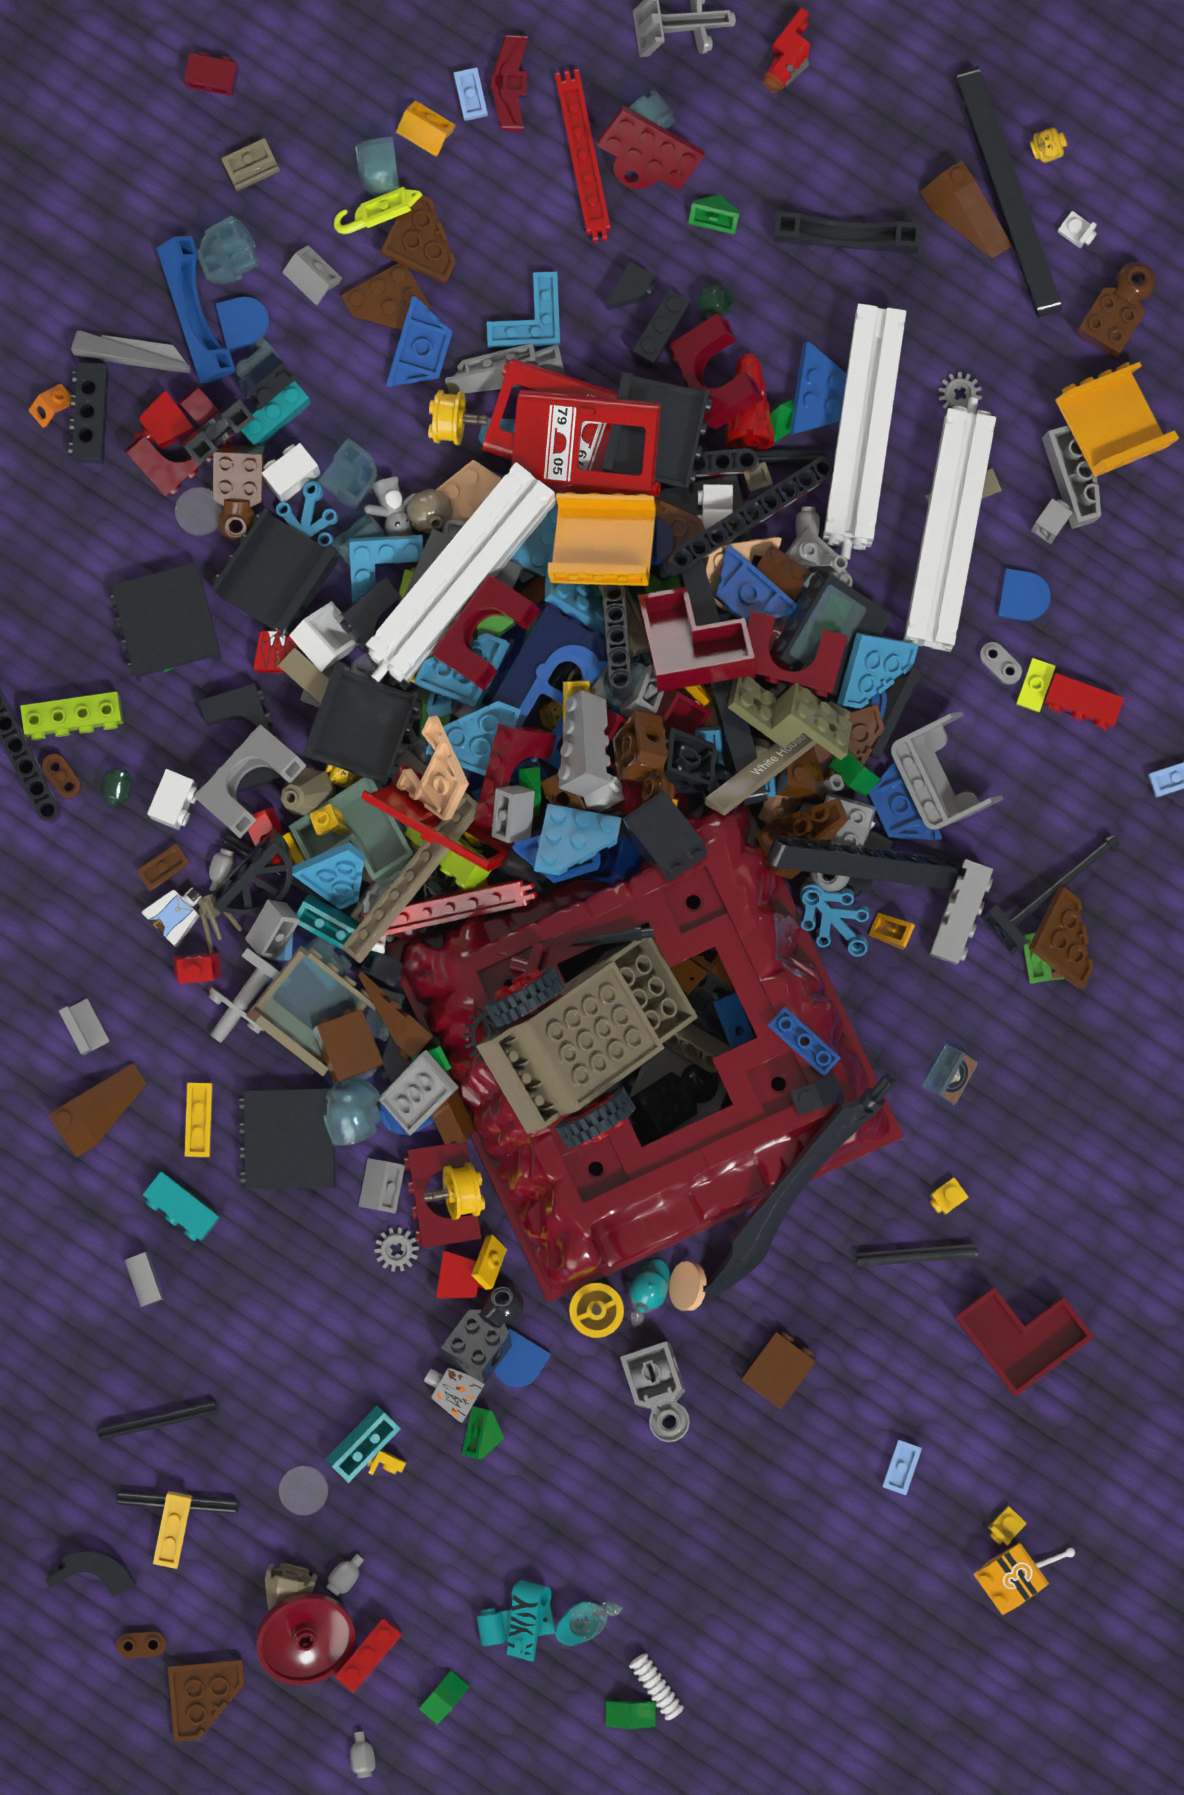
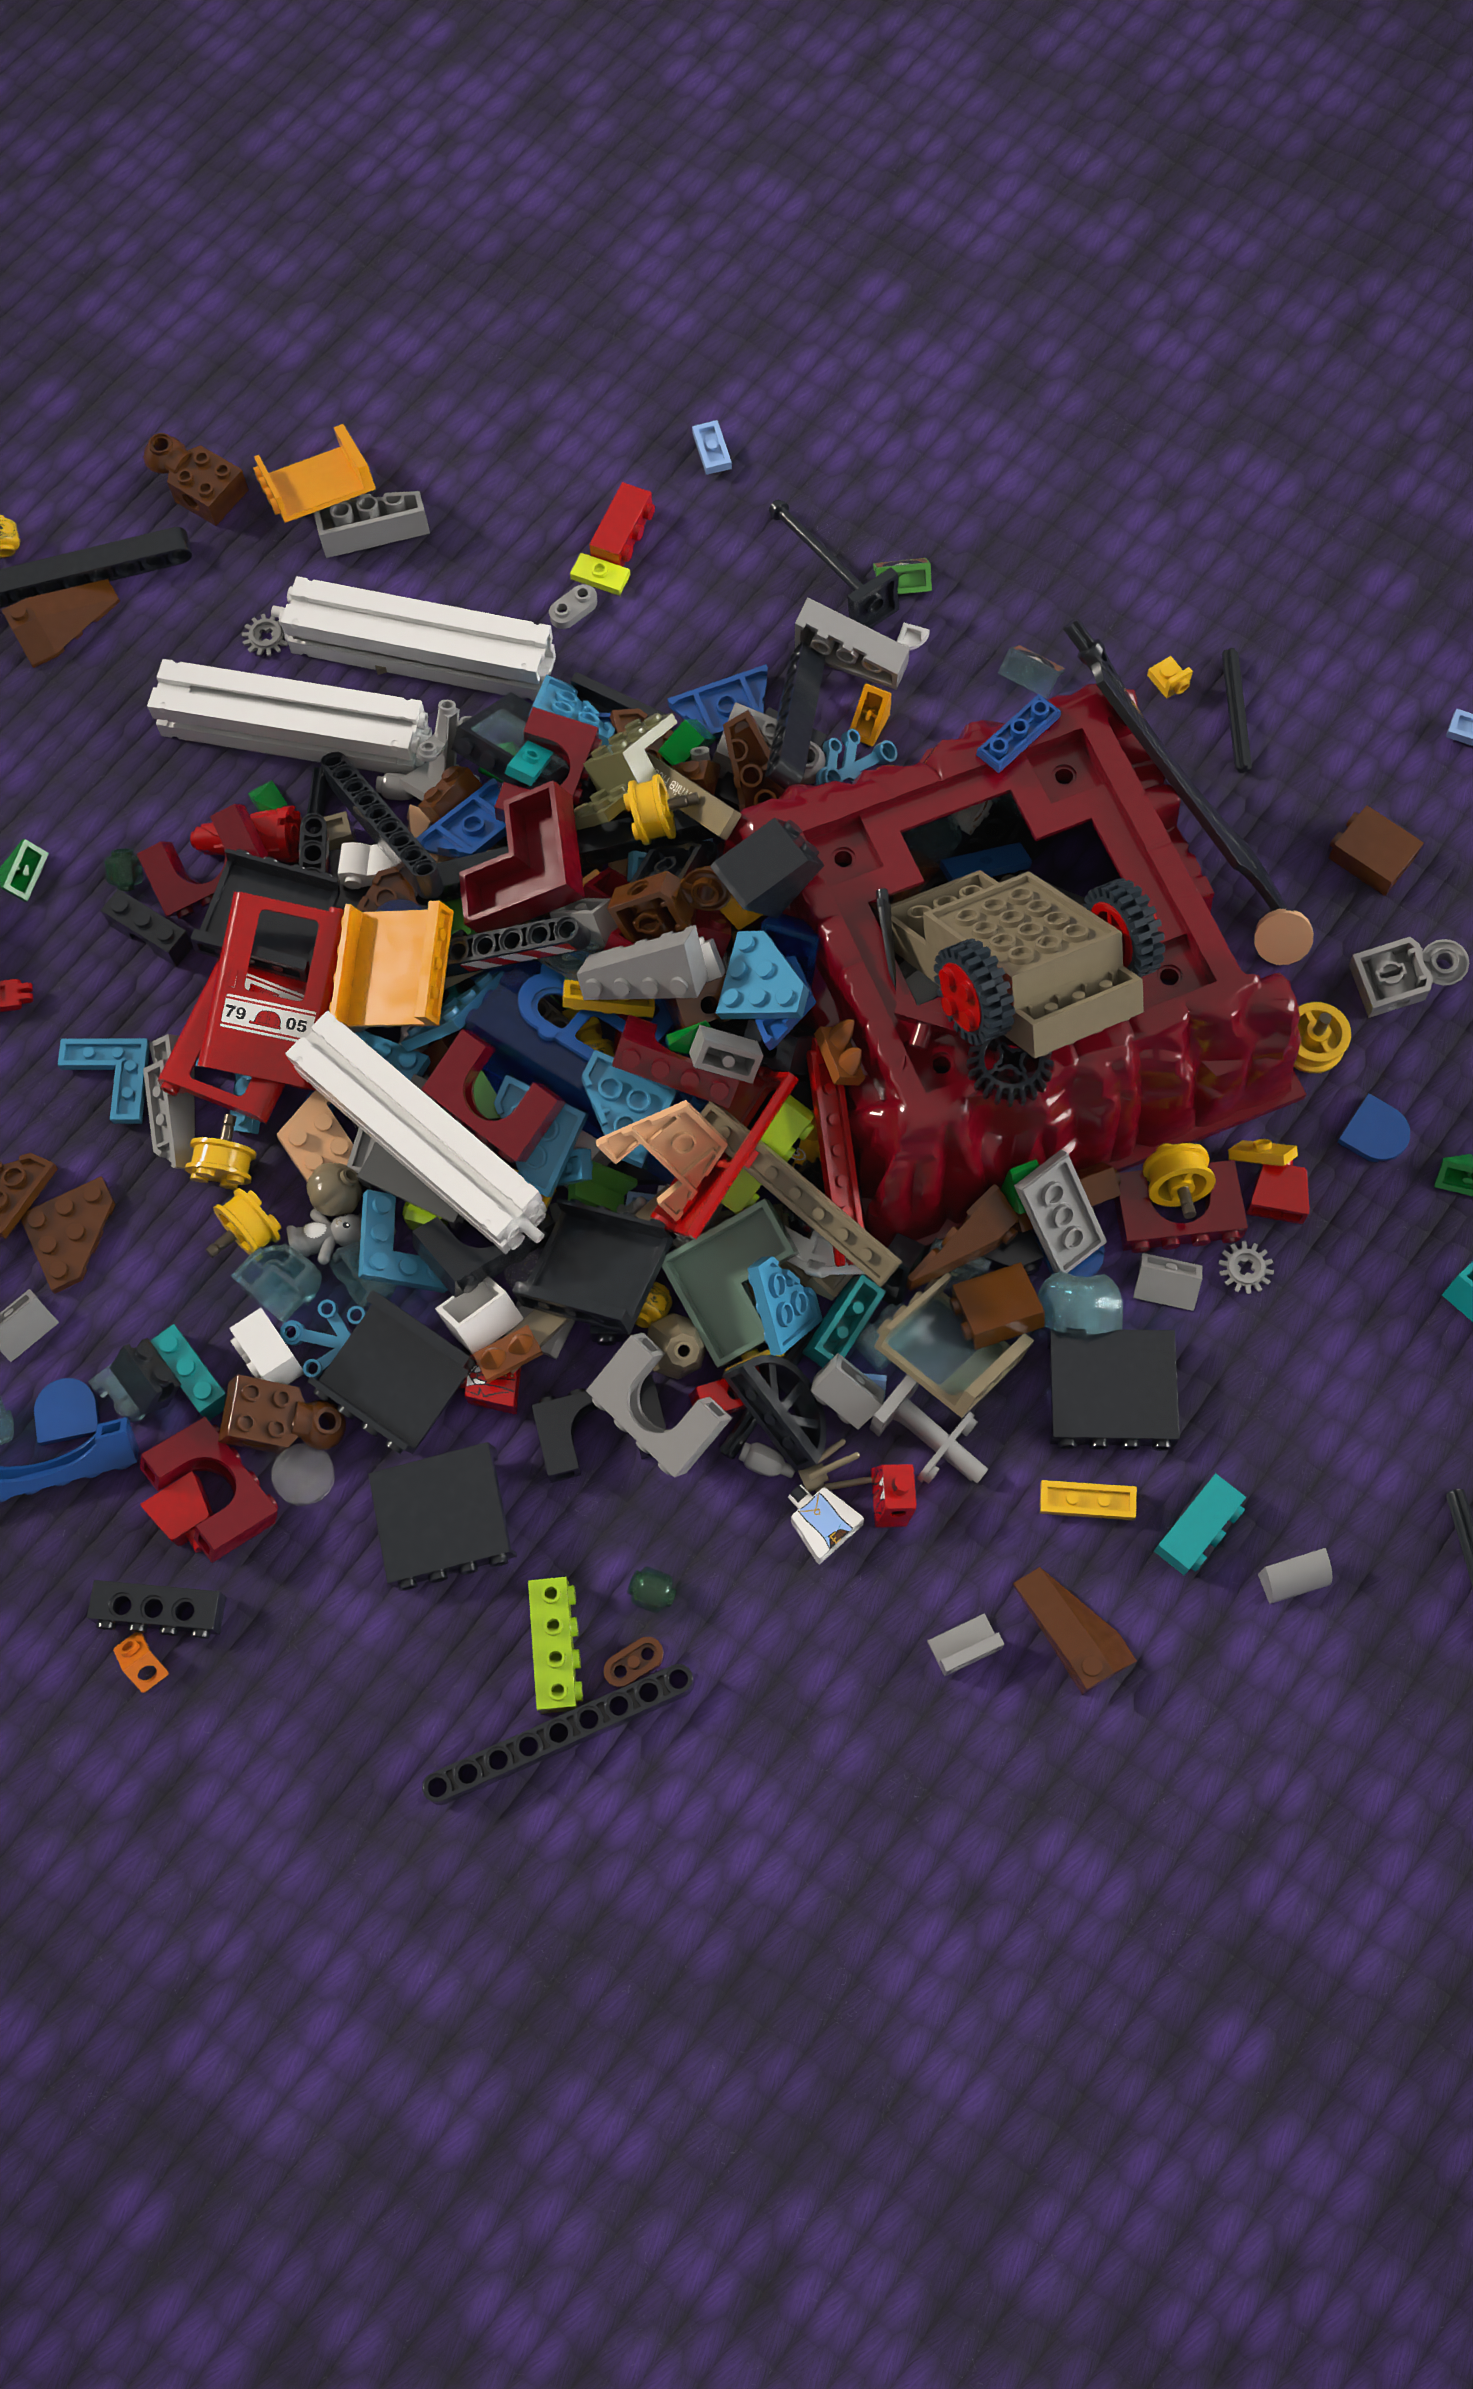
camera: 85 degrees left, 15 degrees down
light grey wedge [71,331,191,374] -> none
reddish brown plate [136,843,191,892] -> none
white piece [147,769,199,830] -> none
black arch [179,398,255,465] -> none
yellow bracket [310,804,349,836] -> none
blue wing [386,296,453,387] -> none
light grey torso [424,1367,485,1423] -> none
black brick [441,1286,524,1384] -> none
black slope [606,262,656,310] -> none
teal hair [629,1259,670,1327] -> none
black arch [774,211,921,254] -> none
blue wing [789,342,847,434] -> none
black slope [789,1076,845,1117] -> none
light grey windscreen [891,712,1004,830] -> none
dark red piece [953,1287,1094,1397] -> none
blue tile [998,568,1051,621] -> none
reddish brown plate [1028,887,1094,989] -> none
light grey brick [1031,499,1072,544] -> none
white bracket [1057,211,1097,249] -> none
none -> yellow wheel [205,1188,282,1259]
none -> dark orange tile [473,1325,543,1383]
none -> teal plate [505,740,554,786]
none -> yellow wheel [623,774,699,845]
none -> dark orange tile [814,1019,865,1086]
none -> white tile [897,623,930,650]

